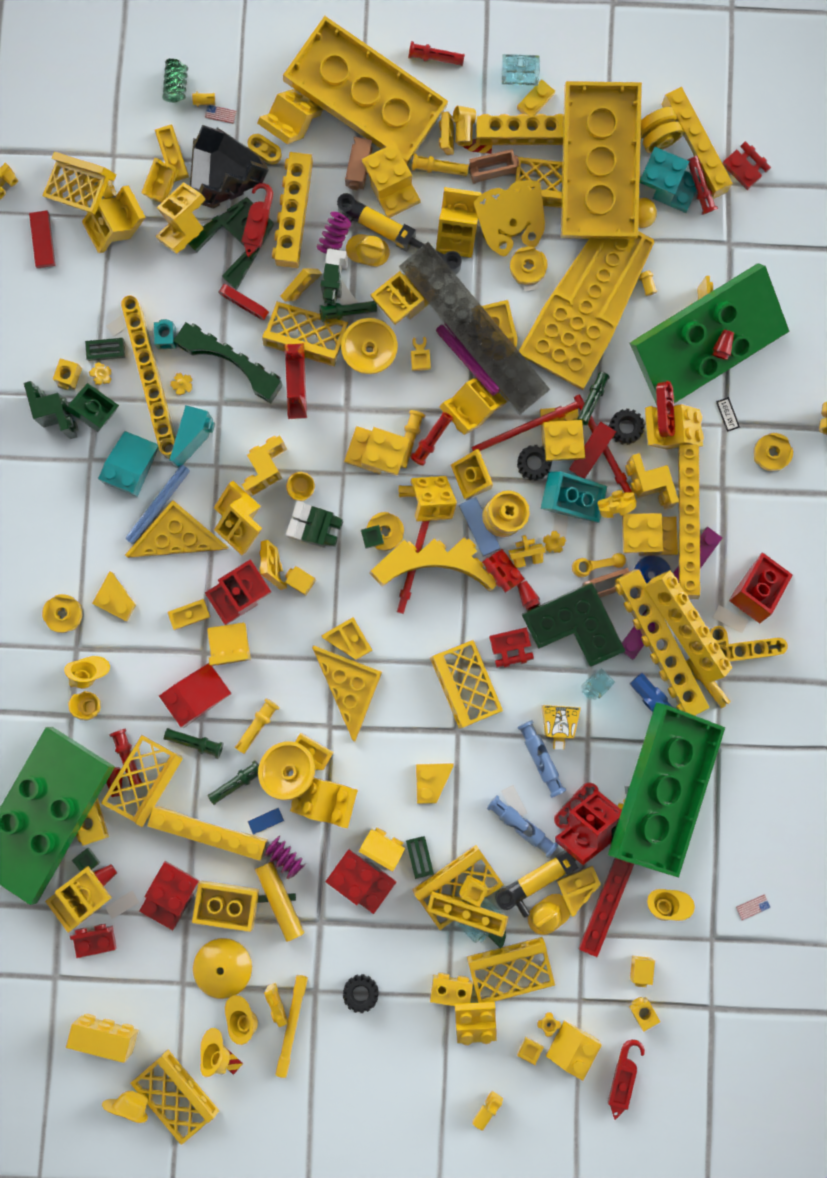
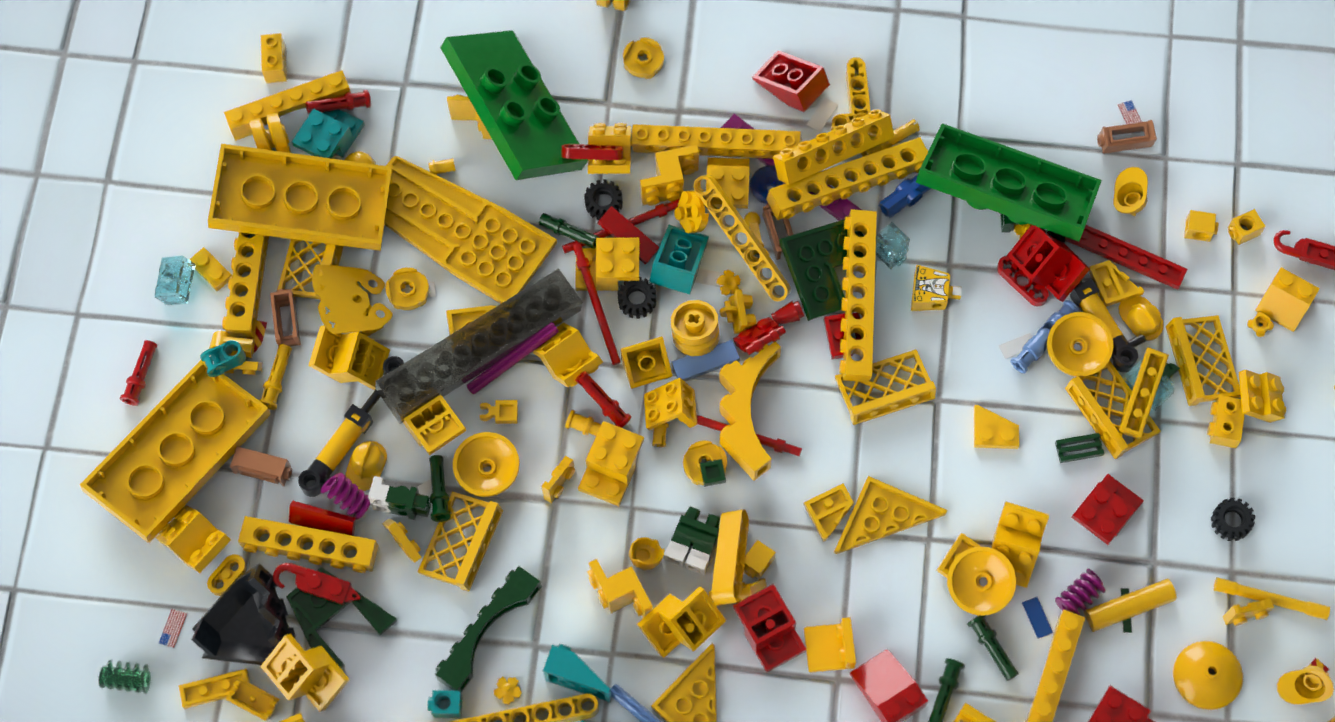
camera: 85 degrees left, 15 degrees down
yellow plate [167,599,211,630] -> none
yellow pin [192,91,215,107] -> none
yellow brick [192,880,260,932] -> none
red beam [218,284,269,321] -> none
yellow piece [225,995,258,1045] -> none
yellow pin [235,698,280,754] -> none
red hose [285,343,307,419] -> none
yellow slope [358,827,405,872] -> none
yellow bracket [362,143,421,218] -> none
yellow brick [459,875,489,907] -> none
medium blue piece [517,720,566,798] -> none
yellow tile [517,1037,544,1065] -> none
red cone [712,330,734,360] -> none
sticker [716,397,740,432] -> none
red plate [722,141,771,190] -> none
none -> teal piece [200,340,246,377]
none -> yellow brick [261,33,287,83]
none -> red tile [289,501,356,536]
none -> yellow wing [541,456,575,503]
none -> yellow beam [694,175,791,301]
none -> yellow beam [712,509,749,606]
none -> yellow brick [839,209,877,382]
none -> yellow dish [1047,312,1113,377]
none -> nougat window [1097,120,1157,154]

